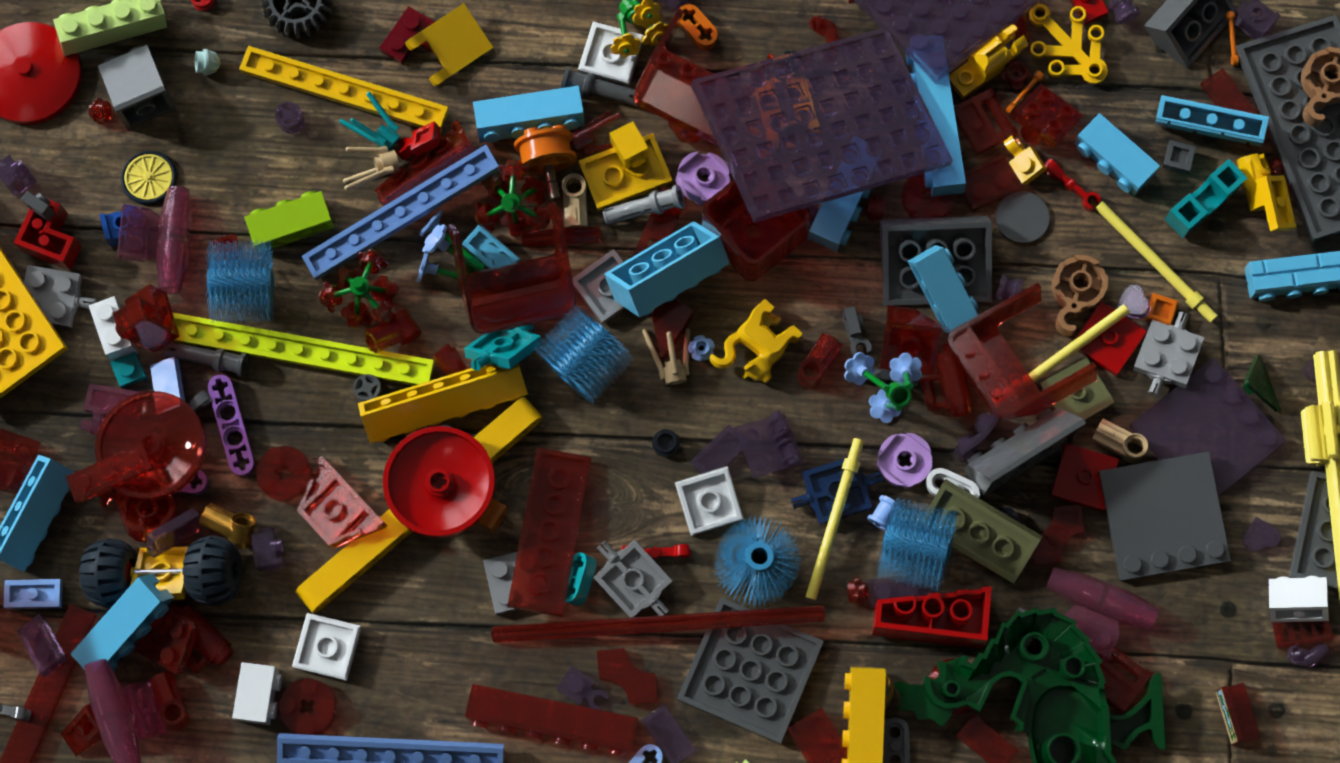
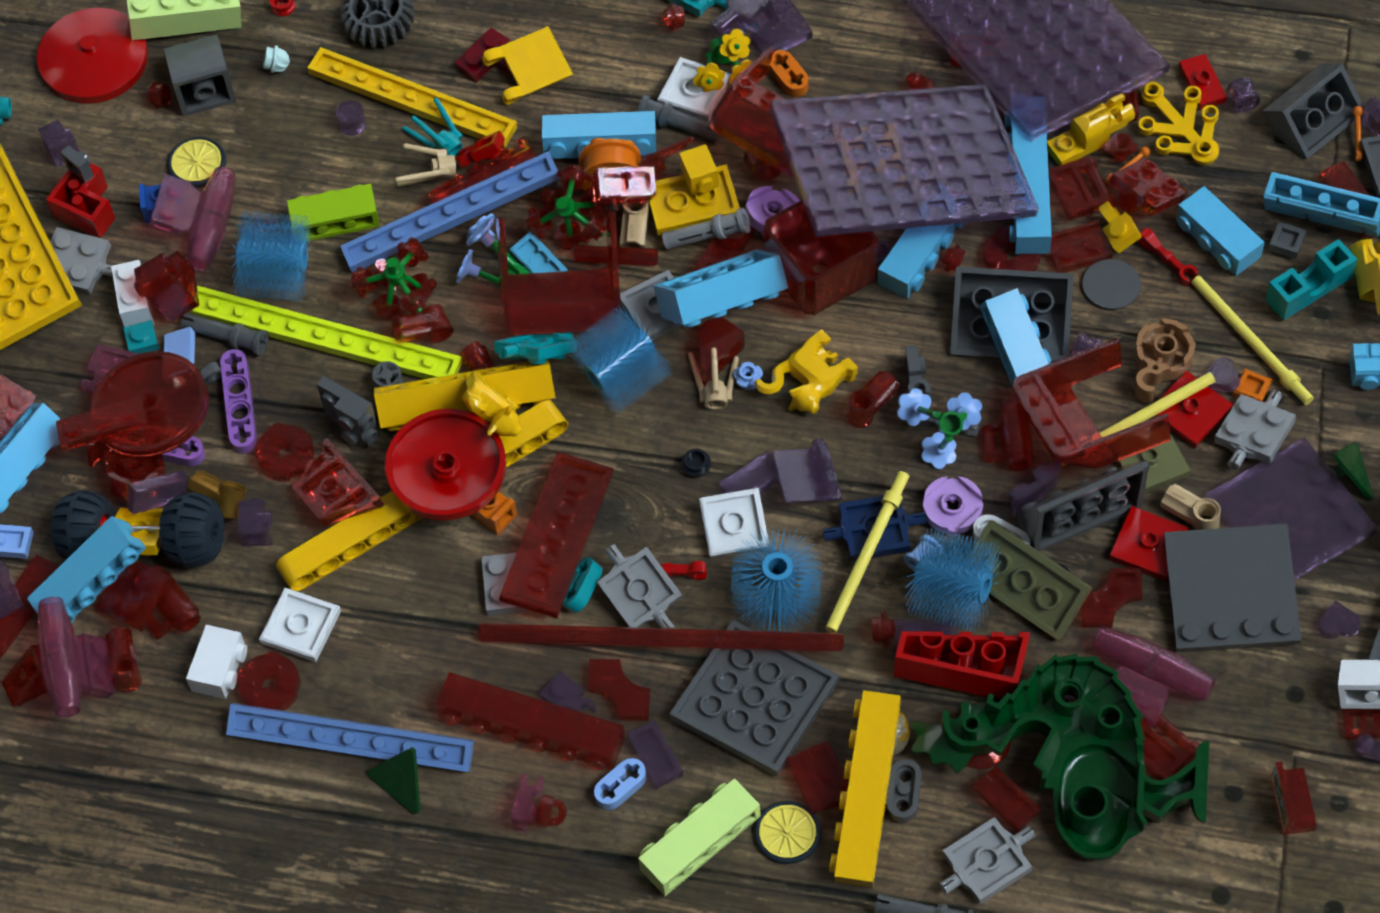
camera: 10 degrees right, 15 degrees down
clear red slope [880,305,942,375] -> none
none -> dark grey plate [316,376,379,449]
none -> yellow animal [462,369,522,437]
none -> brick [590,167,656,204]

